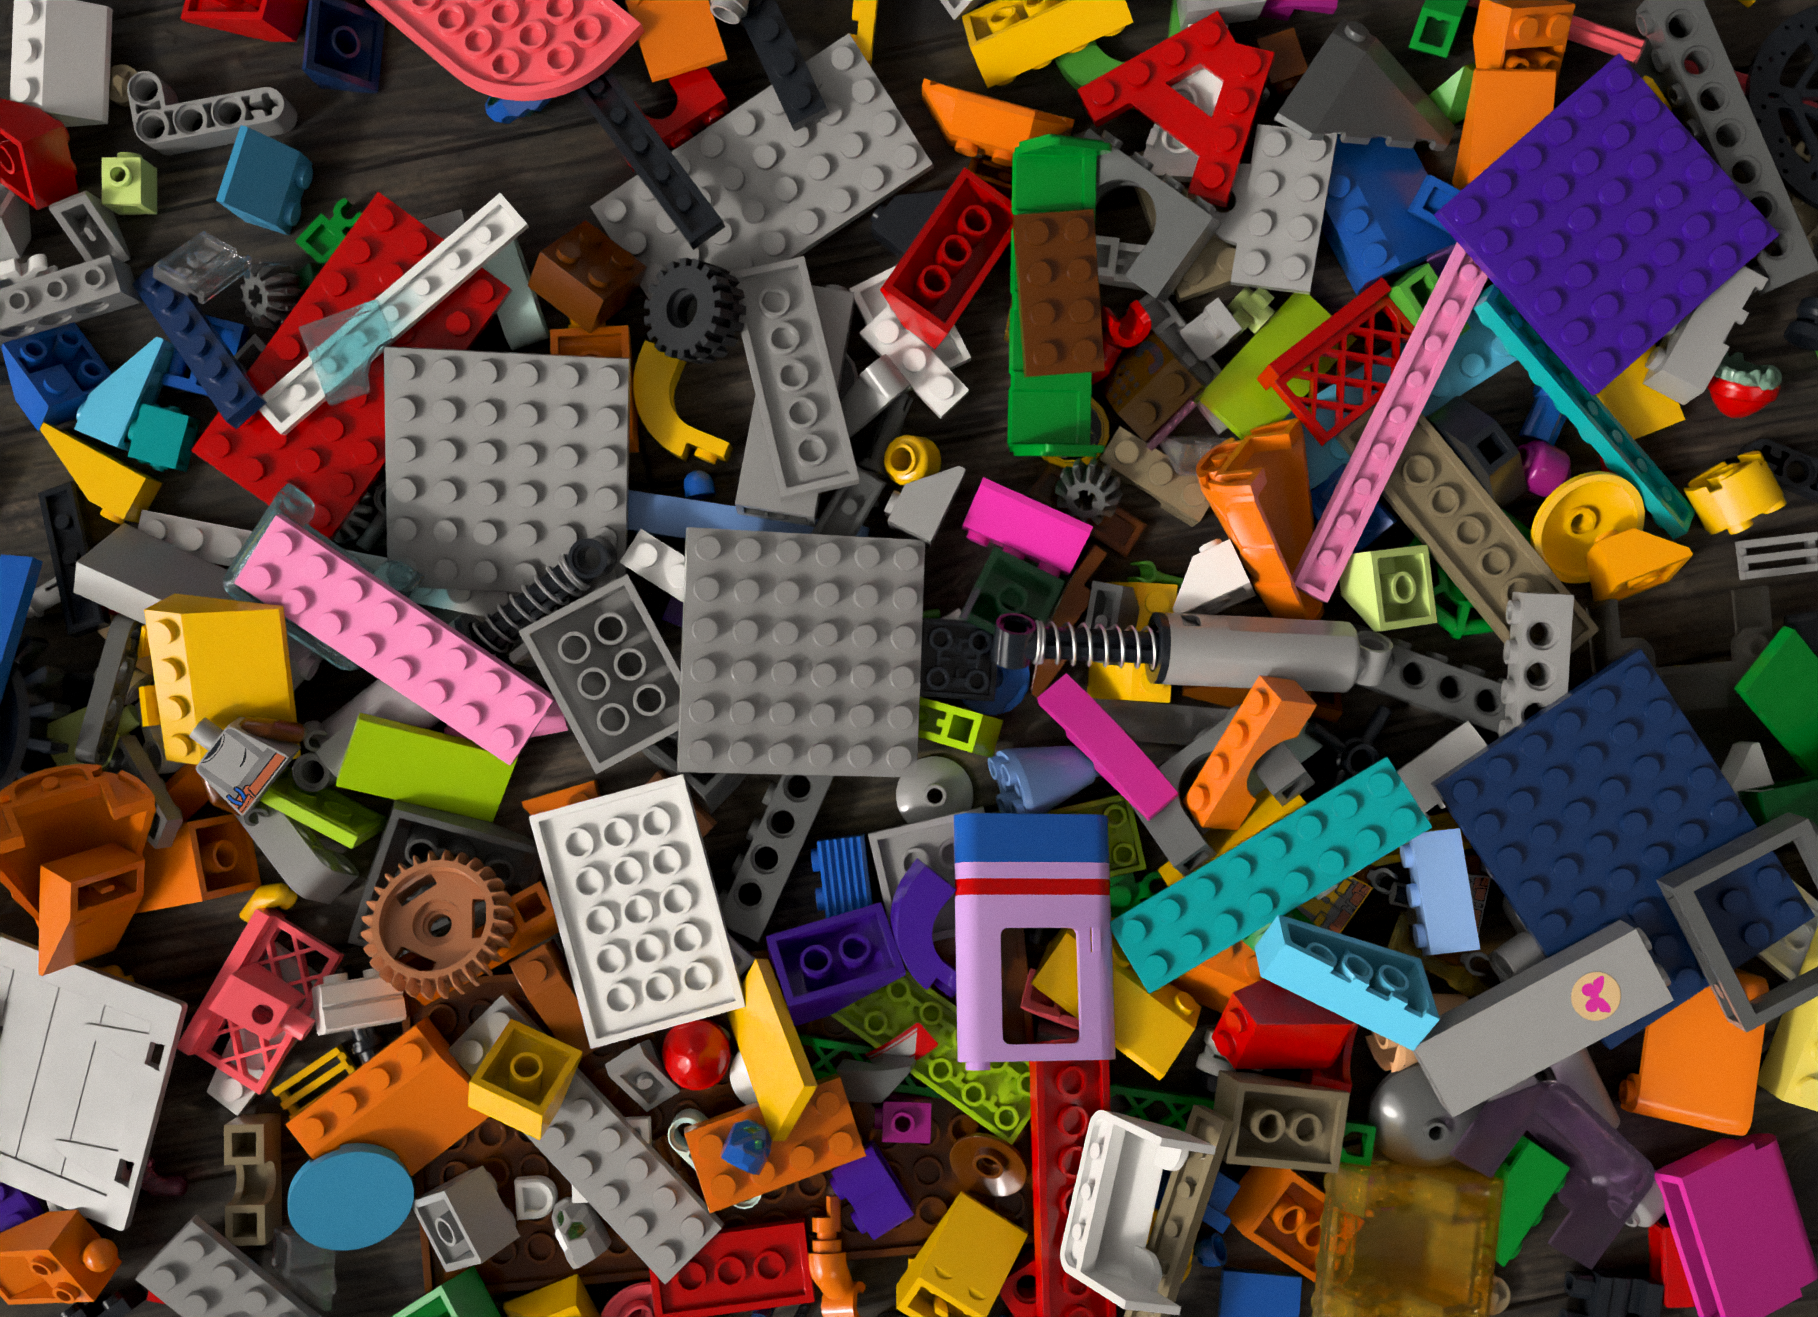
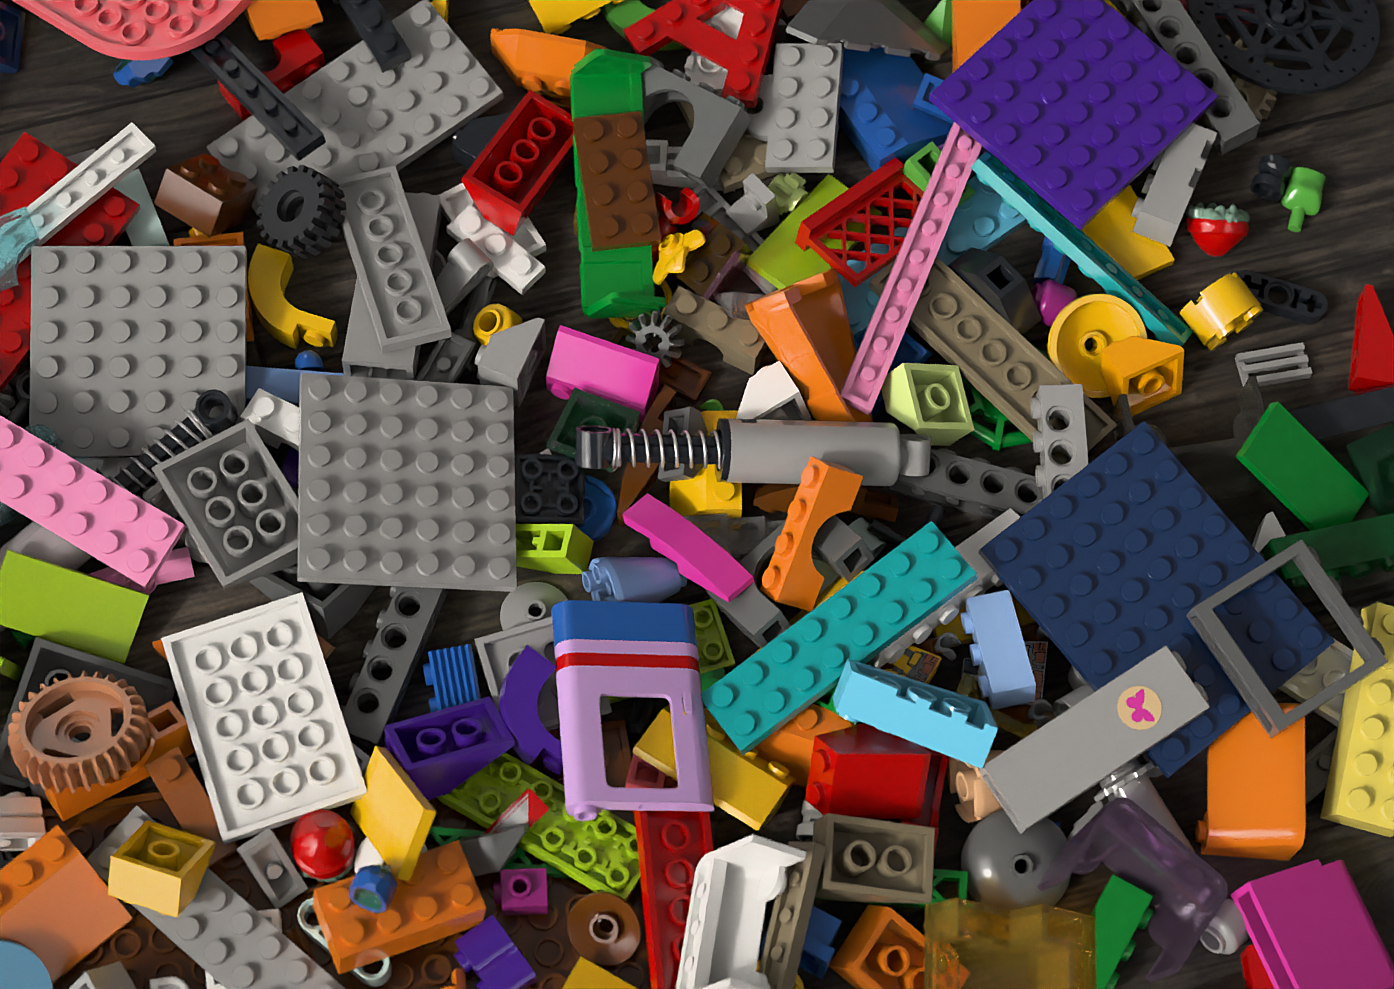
camera: 10 degrees left, 20 degrees down
none -> yellow plate [653,230,706,285]

